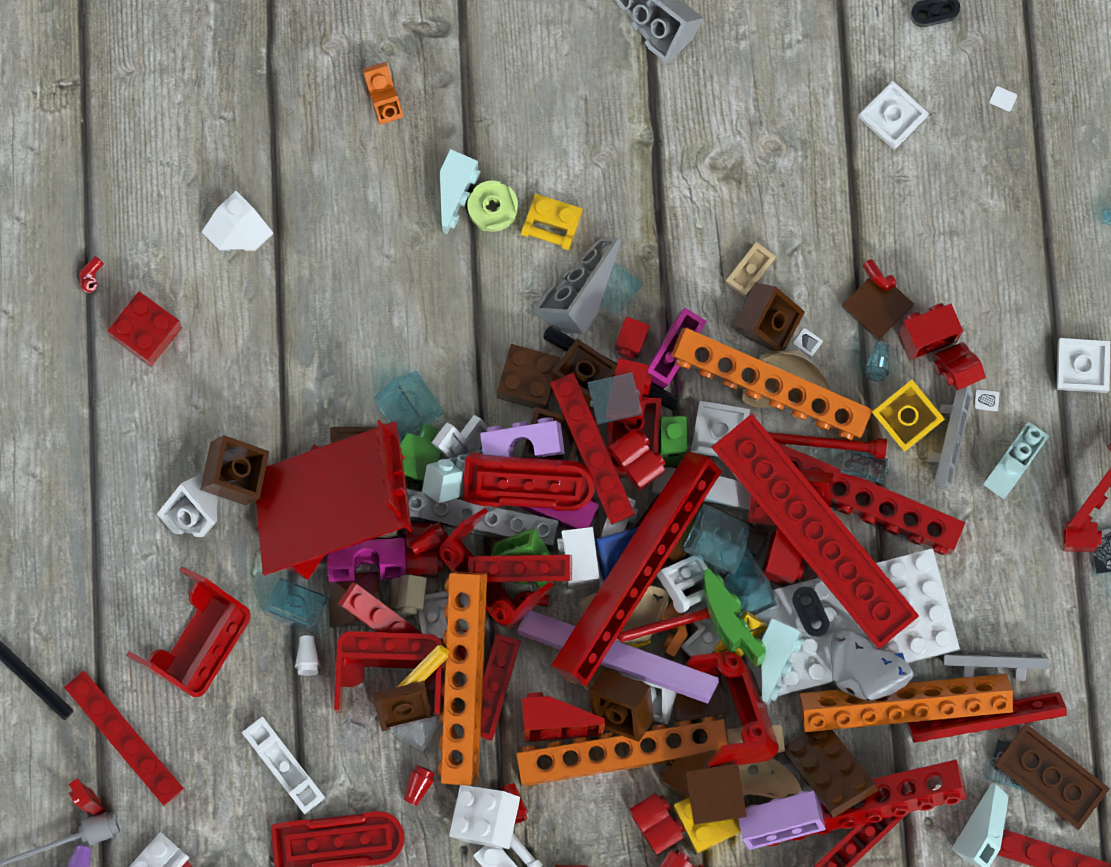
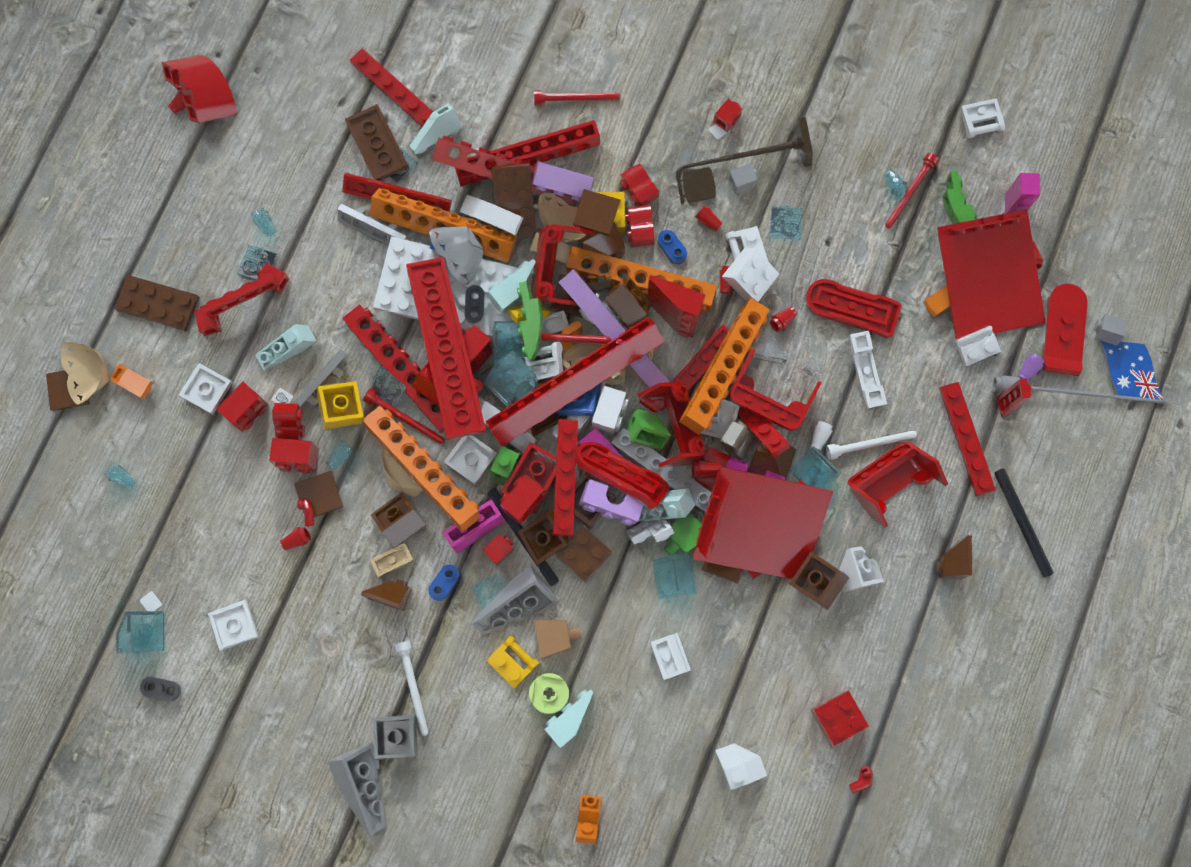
camera: 150 degrees left, 0 degrees up
reddish brown tile [373,681,433,731] -> none
yellow axle [397,645,449,687] -> none
red plate [468,555,572,582] -> none
clear light blue piece [588,372,642,424] -> none
red brick [608,429,666,491] -> none
white sticker [794,328,823,356] -> none
none -> clear light blue slope [116,611,165,654]
none -> red brick [216,381,269,433]
none -> red cone [280,527,311,551]
none -> reddish brown slope [361,579,412,611]
none -> dark grey brick [372,715,418,759]
none -> white piece [395,641,428,736]
none -> blue plate [428,564,460,601]
none -> white slope [459,195,523,235]
none -> medium nougat torso [534,620,582,659]
none -> dark brown plate [559,275,613,299]
none -> white plate [650,633,691,680]
none -> blue plate [658,230,687,265]
none -> white piece [826,431,917,460]
none -> reddish brown slope [936,535,972,579]

